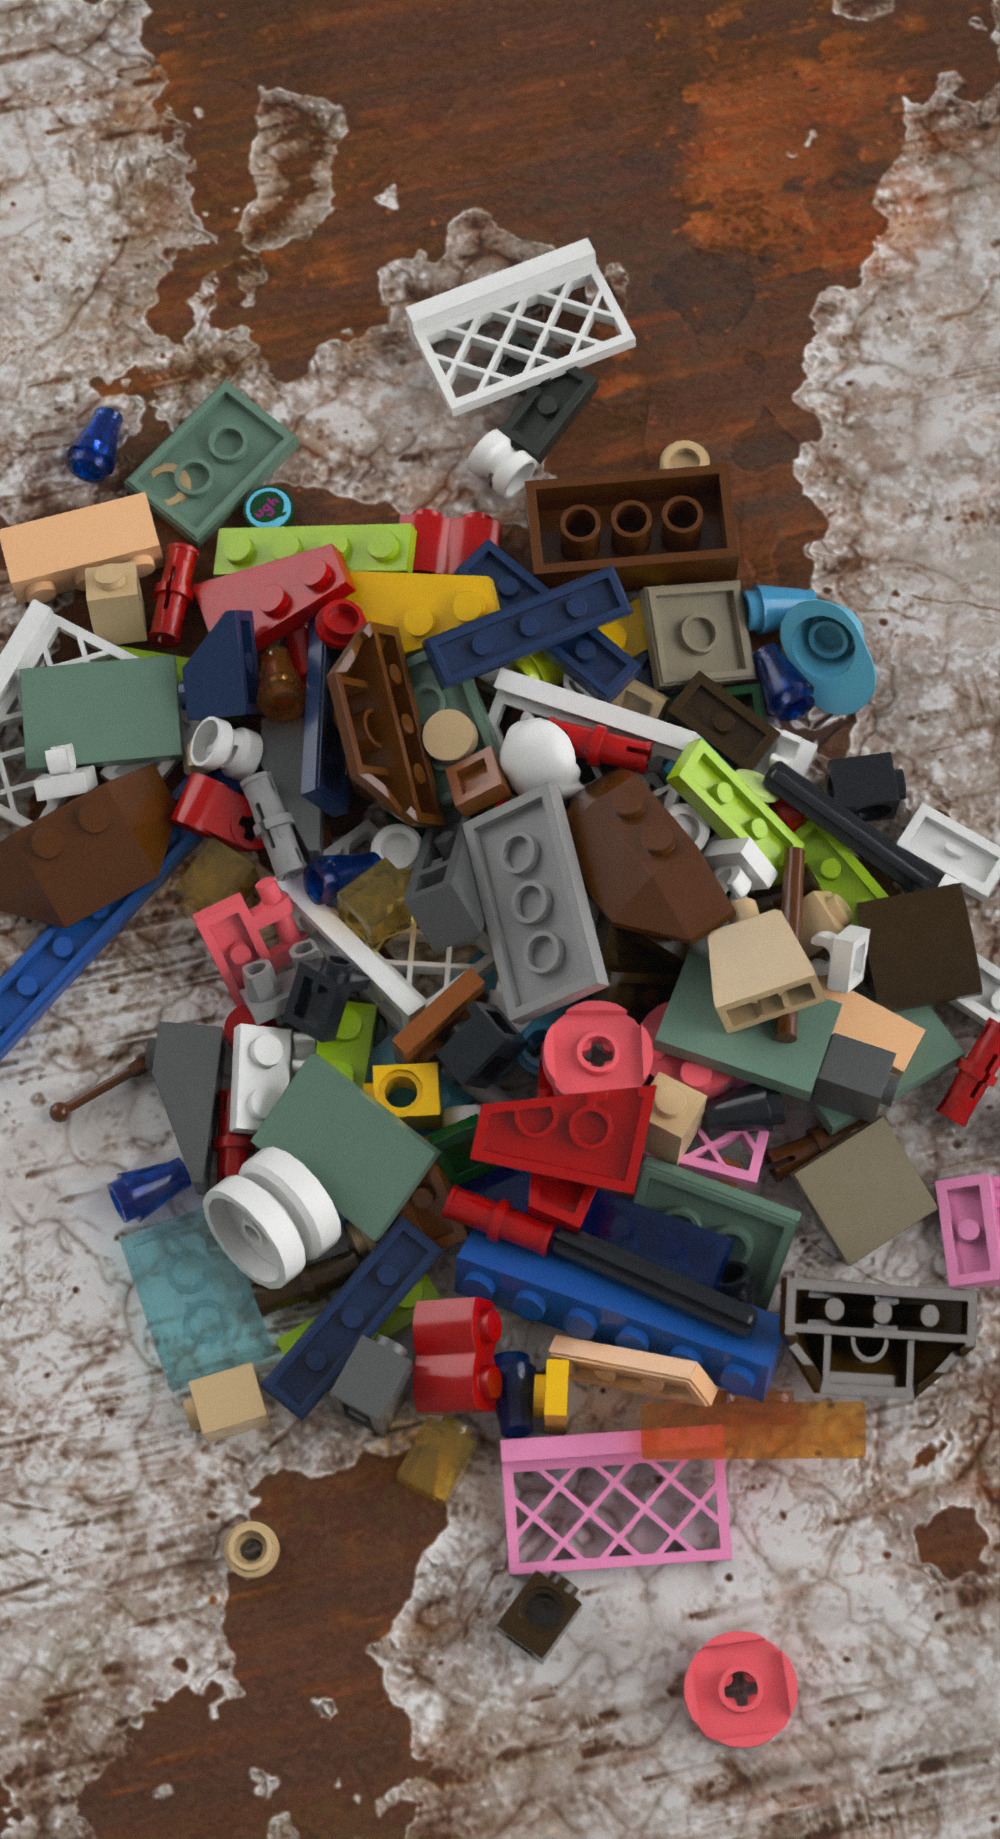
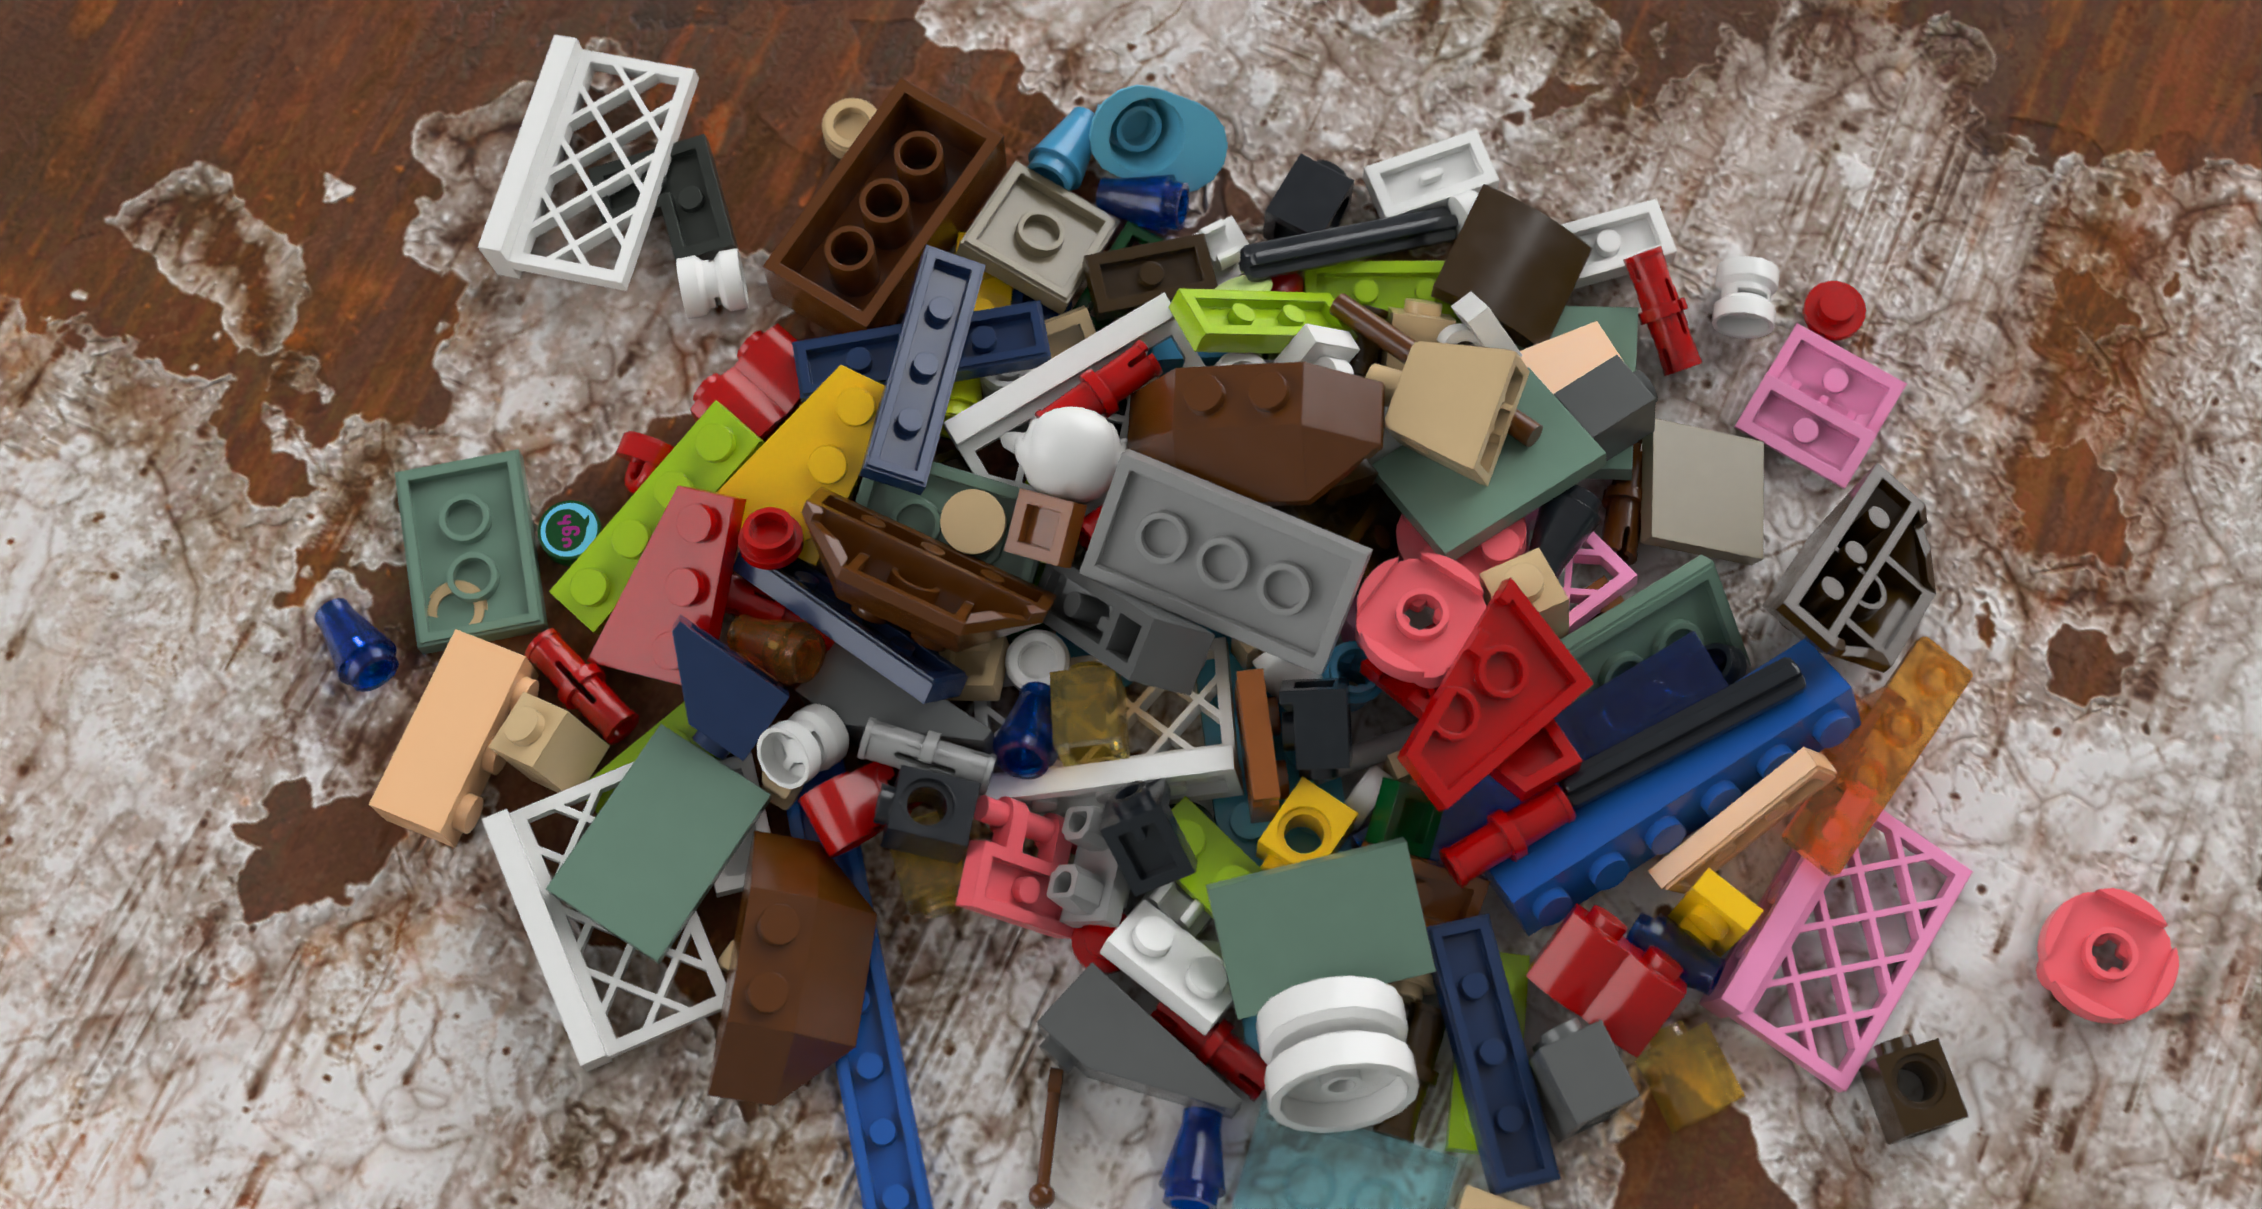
camera: 55 degrees left, 0 degrees up
white tile [33,743,98,801] -> none
none -> red tile [615,431,674,494]
none -> black brick [873,765,981,864]
none -> tan plate [939,636,1010,701]

